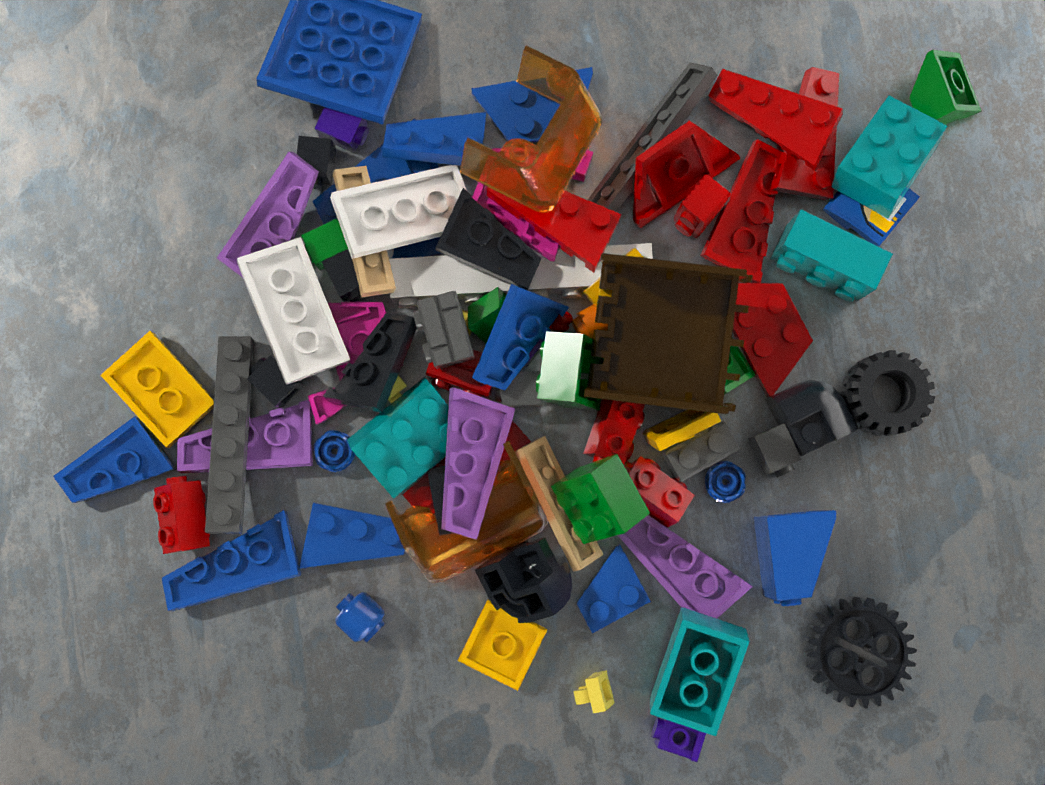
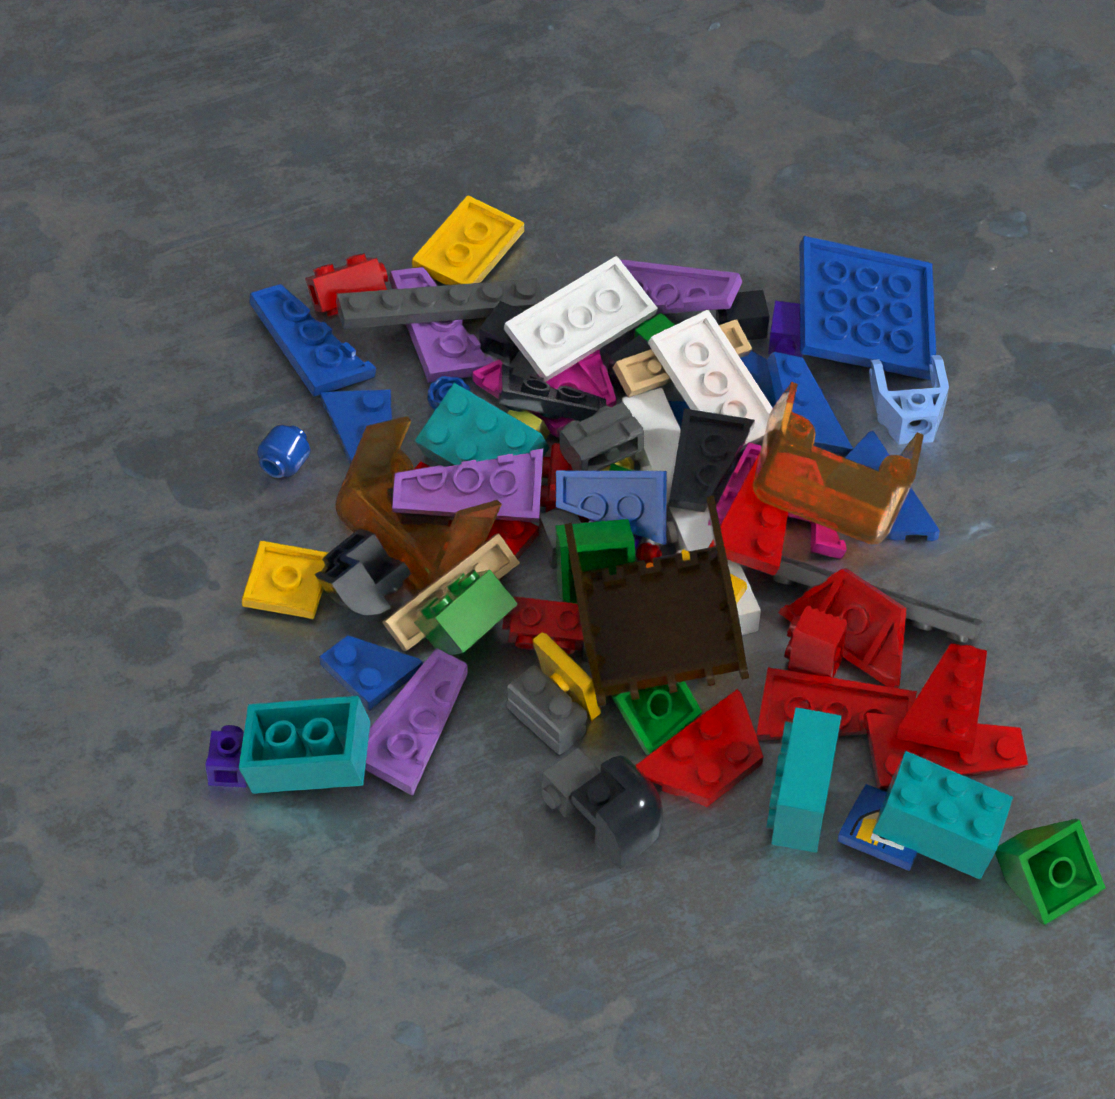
camera: 75 degrees right, 30 degrees down
blue wing [53,416,177,503] -> none
light yellow tile [573,670,615,713] -> none
red brick [624,456,695,528] -> none
blue plate [705,461,746,503] -> none
blue slope [754,510,836,606] -> none
black gear [804,596,917,709] -> none
black tyre [841,350,935,436] -> none
none -> light blue piece [869,355,949,445]

